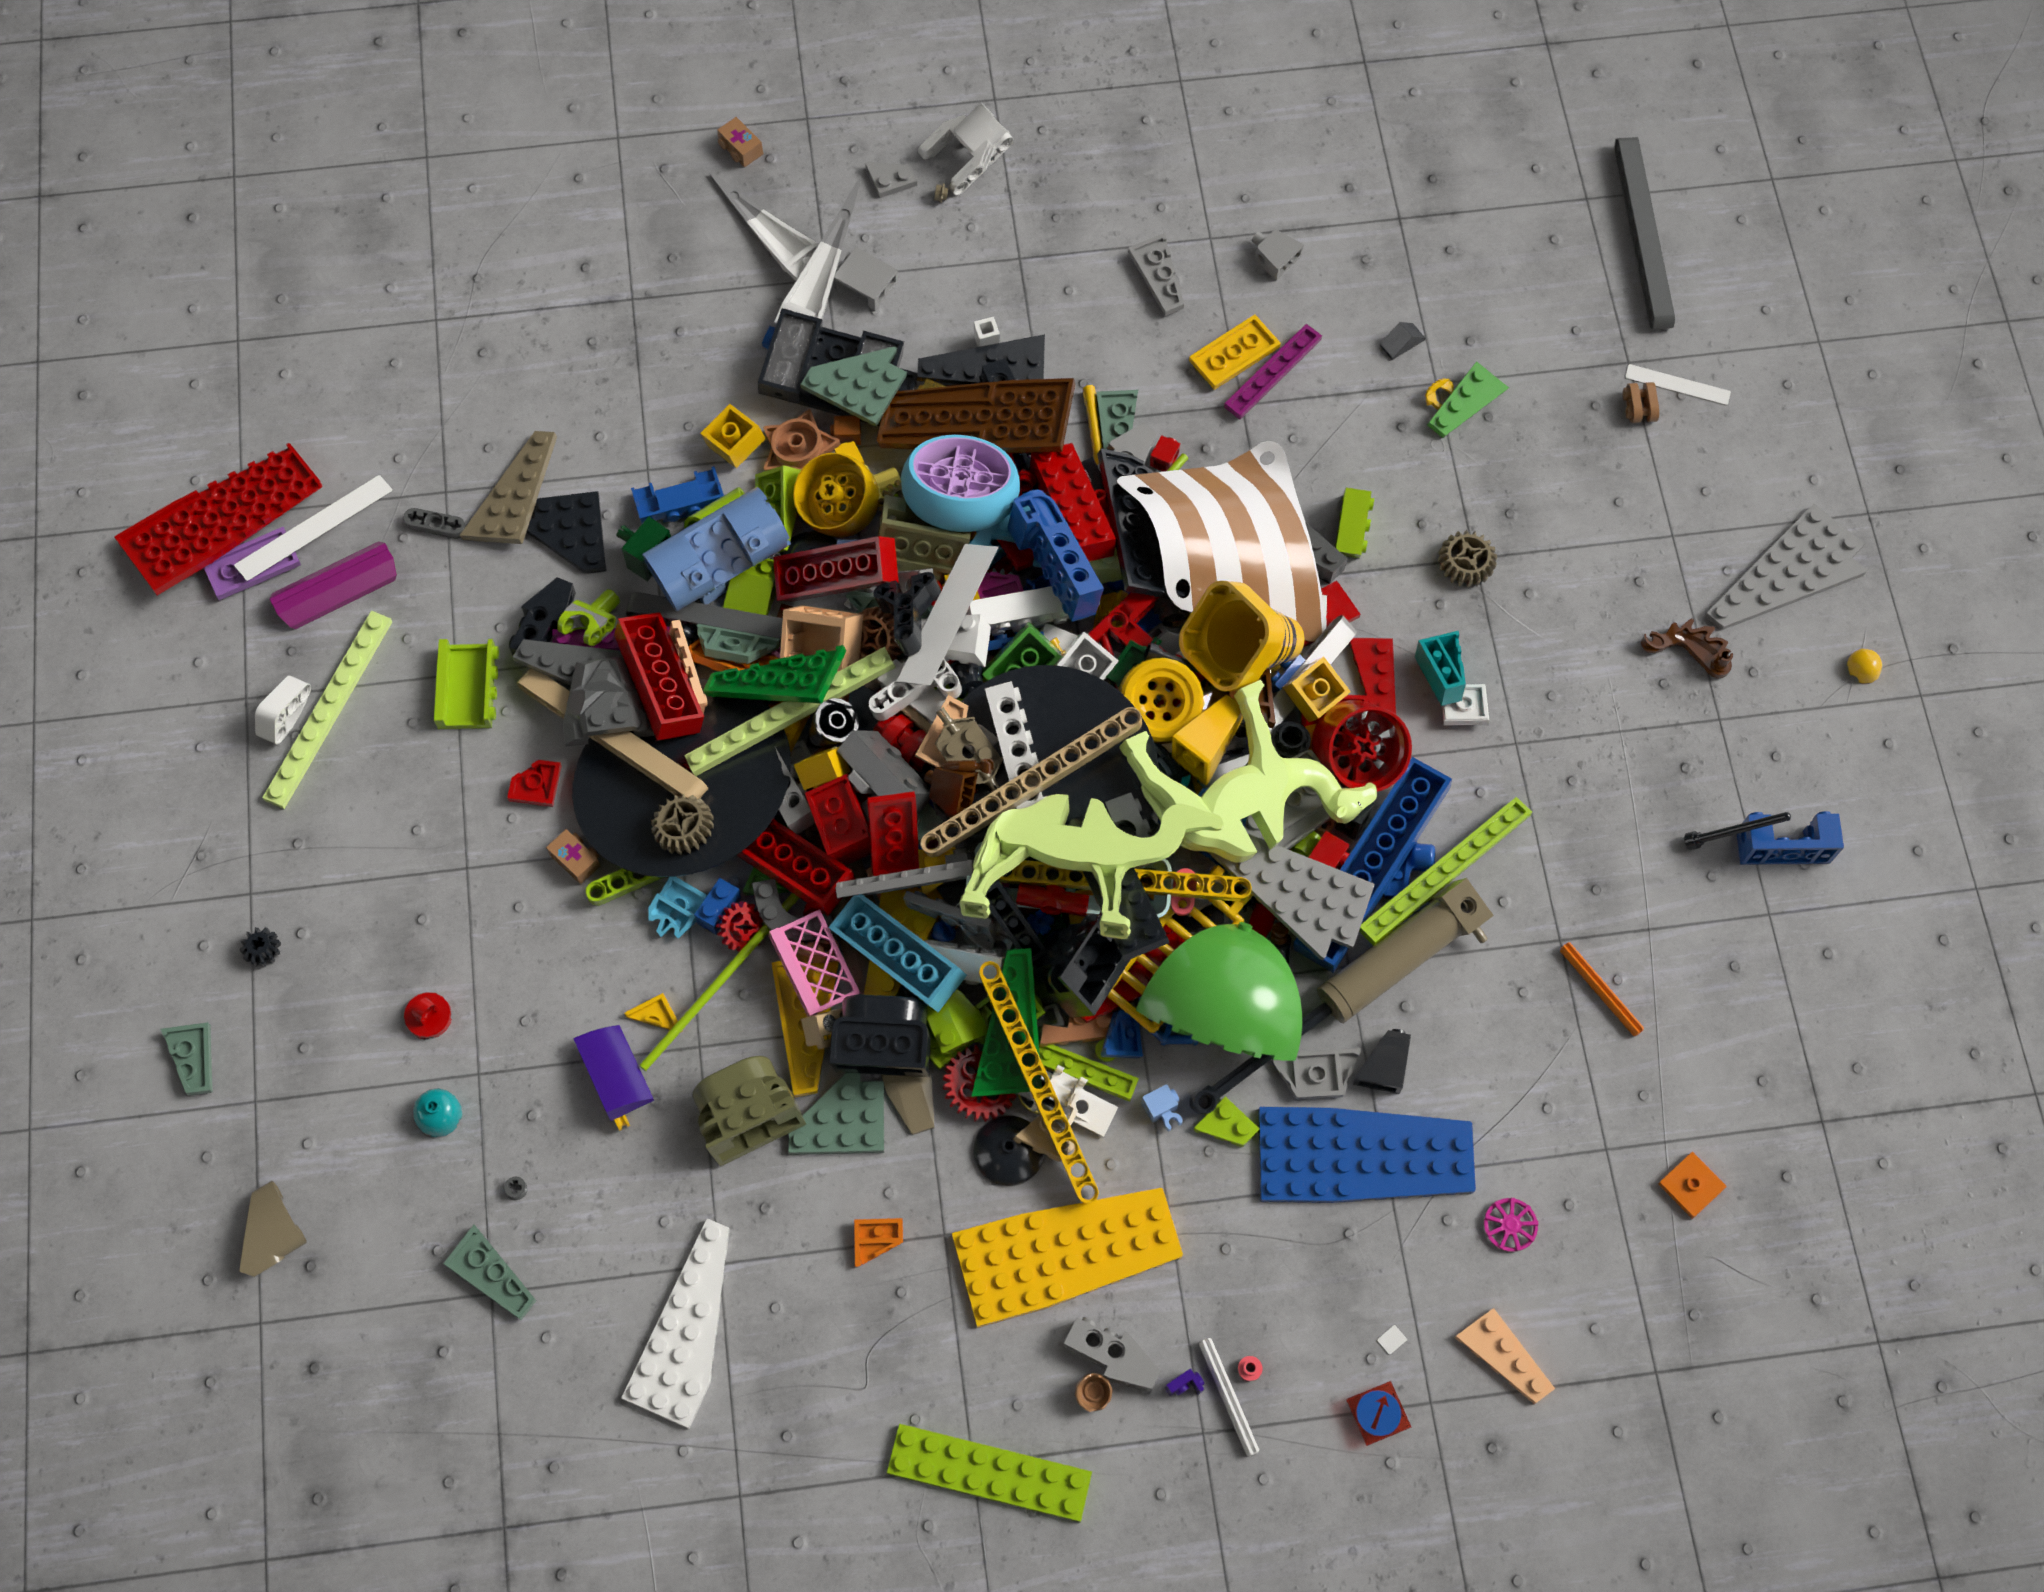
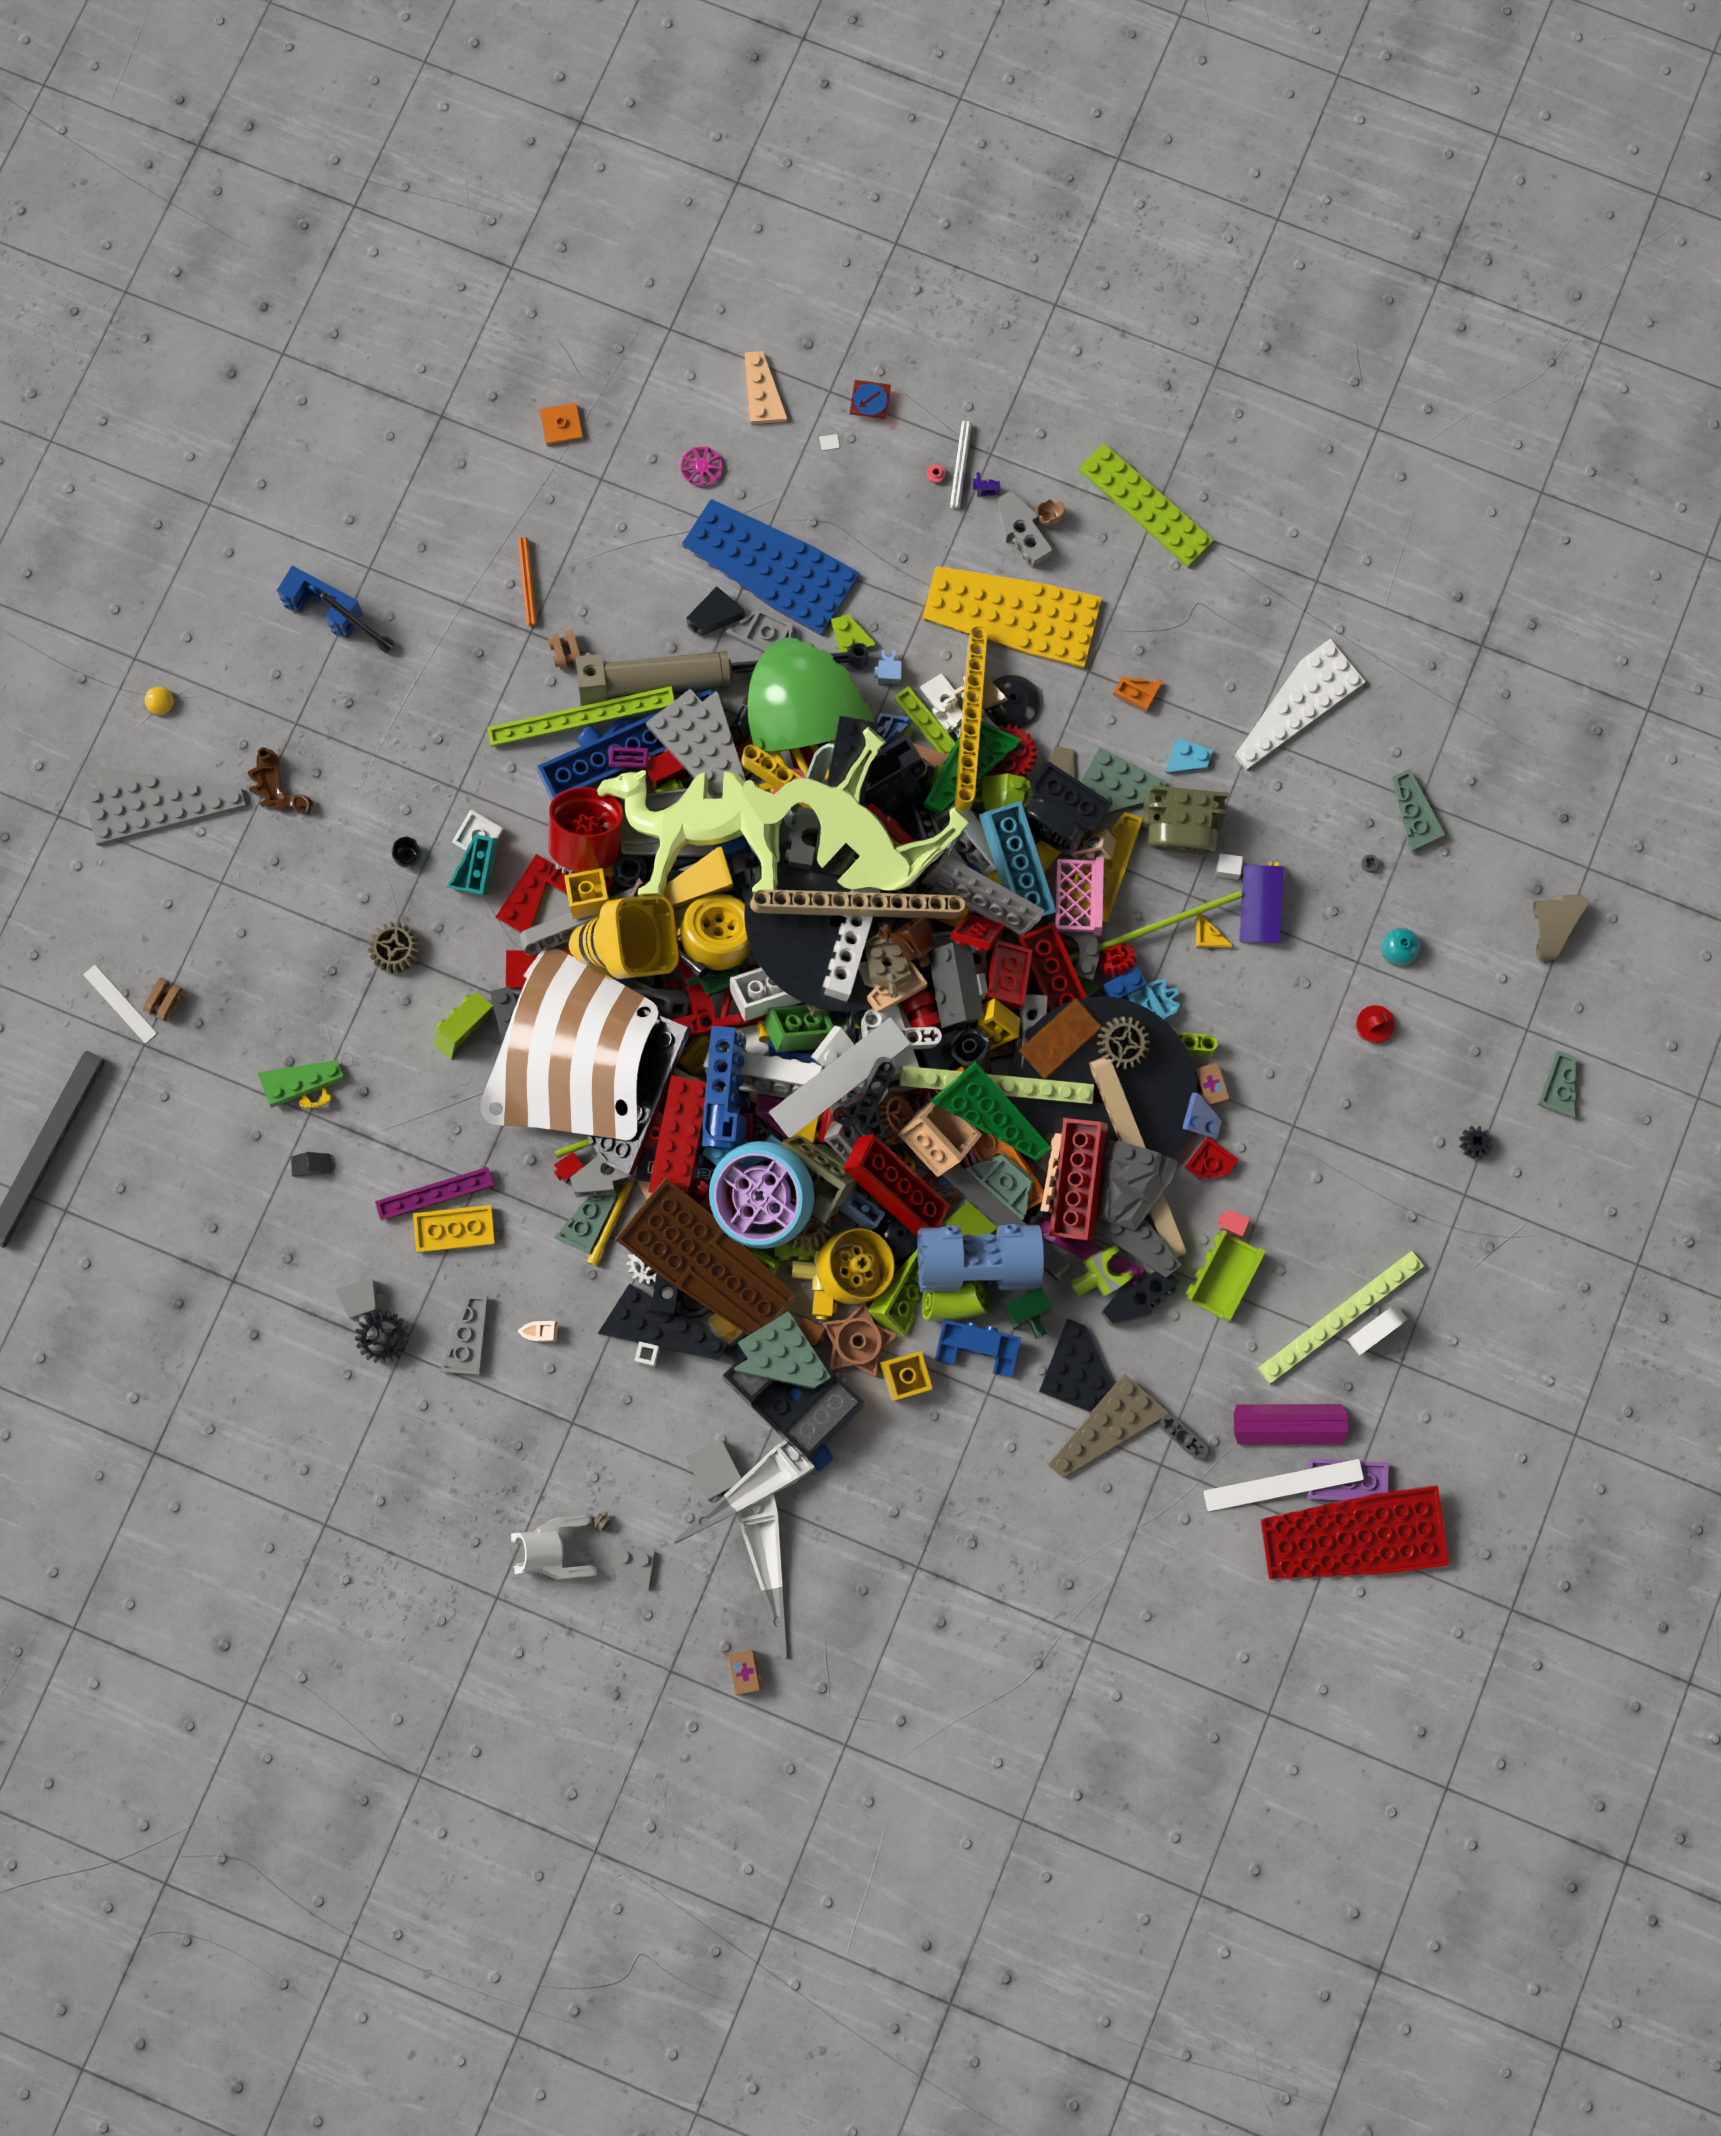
camera: 150 degrees left, 10 degrees up
none -> black gear [355,1310,409,1363]
none -> black hair [392,836,421,868]
none -> light nougat plate [518,1321,558,1342]
none -> medium nougat brick [548,629,580,670]
none -> magenta tile [609,747,649,769]
none -> clear orange tile [1018,998,1102,1079]
none -> medium azure wing [1165,738,1213,774]
none -> blue wing [1182,1093,1222,1139]
none -> white brick [1215,853,1245,880]
none -> coral brick [1218,1209,1250,1239]

